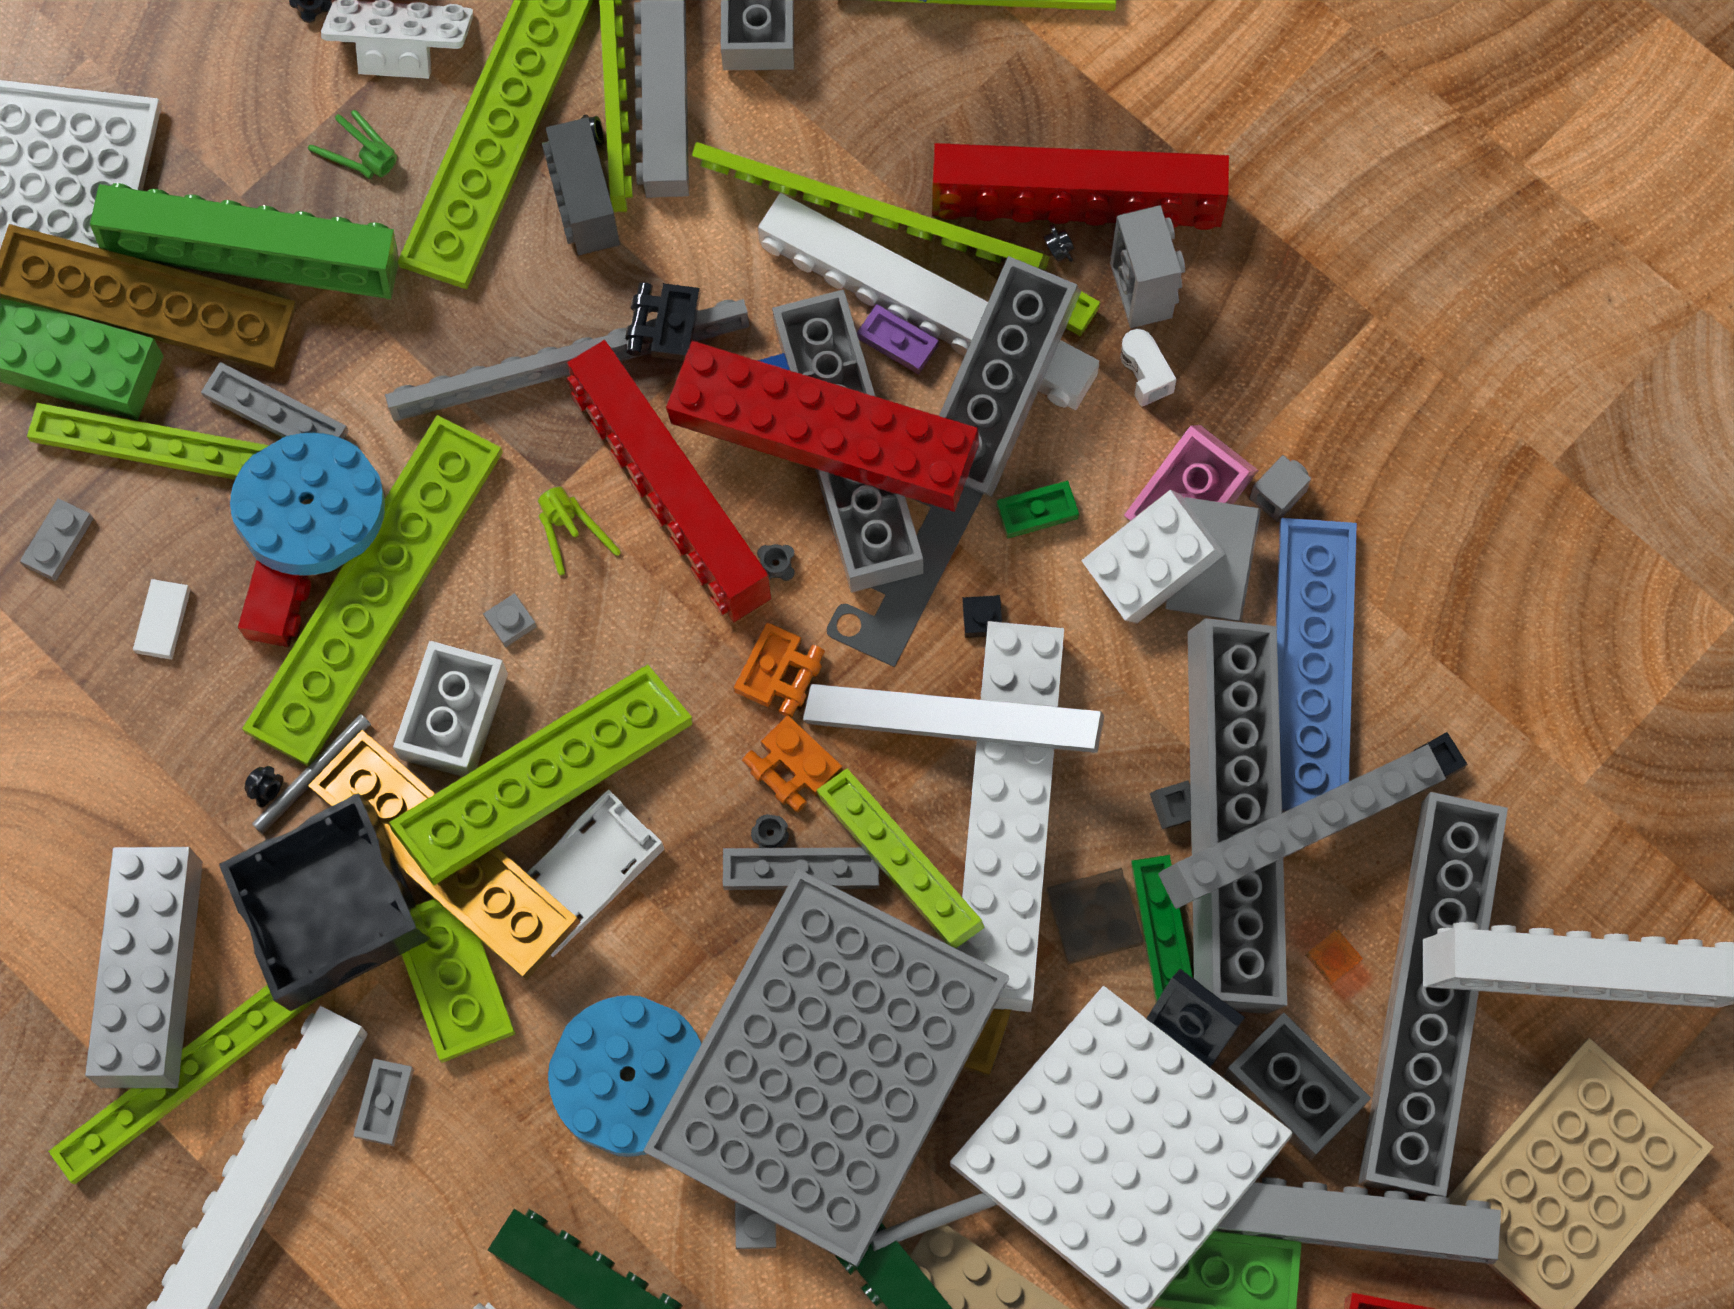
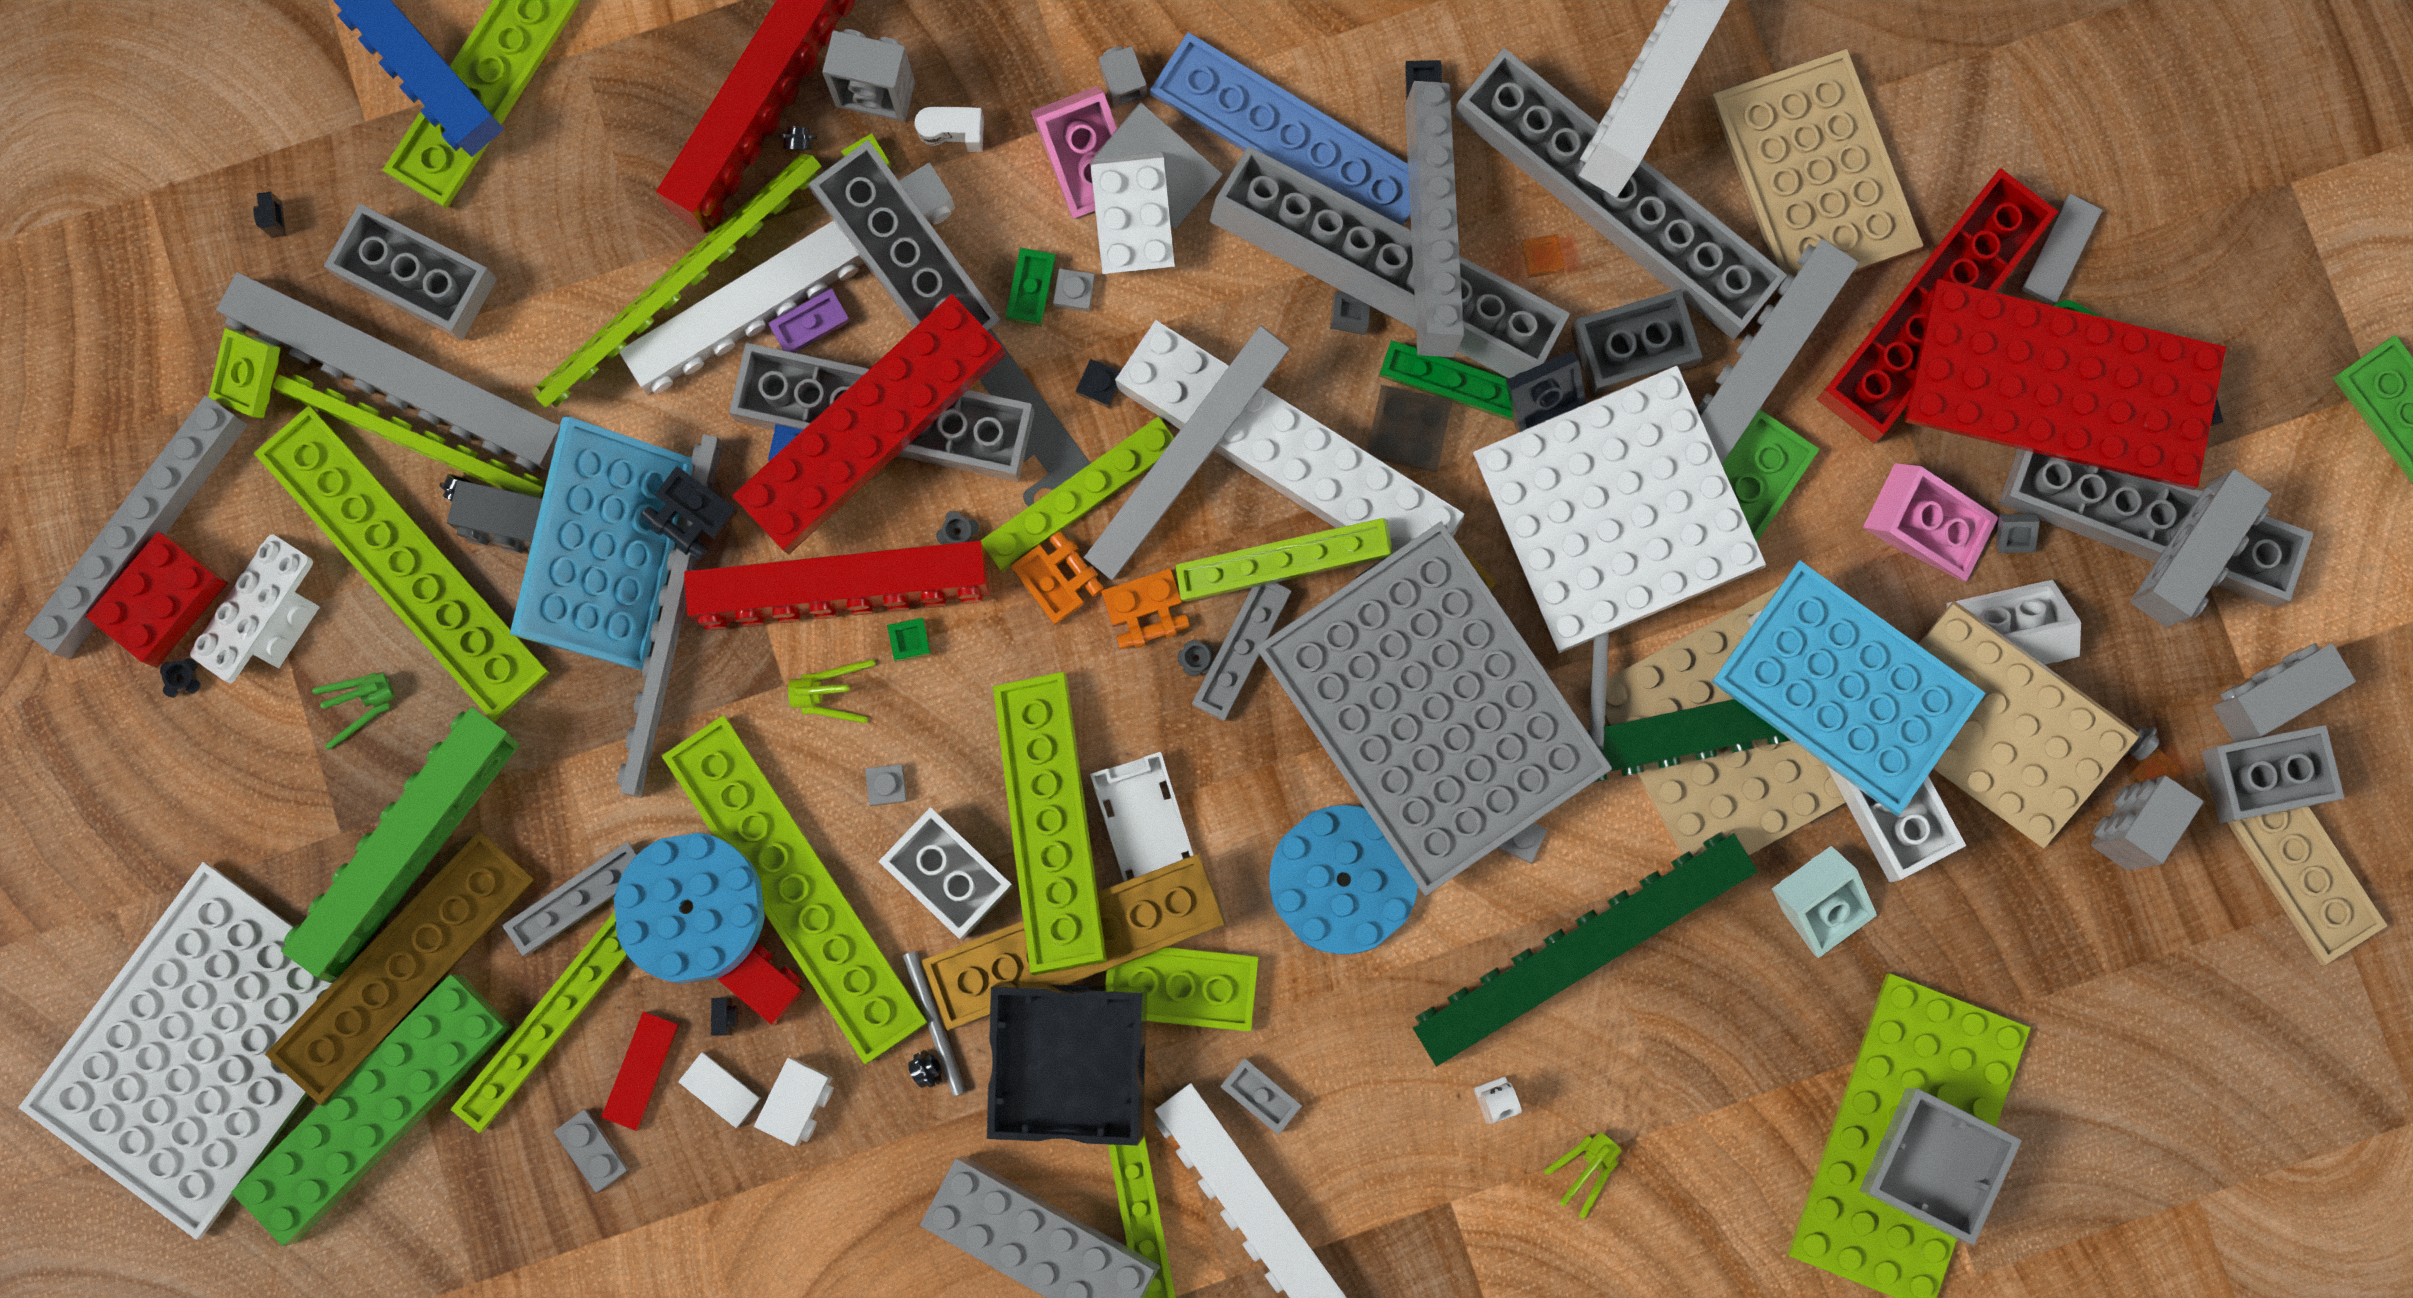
camera: 65 degrees left, 10 degrees up
none -> medium azure plate [510,417,694,670]
none -> red tile [601,1011,680,1131]
none -> black plate [711,998,738,1036]
none -> white brick [754,1058,834,1146]
none -> green plate [887,617,931,663]
none -> lime plate [981,416,1174,572]
none -> light grey plate [1053,269,1095,312]

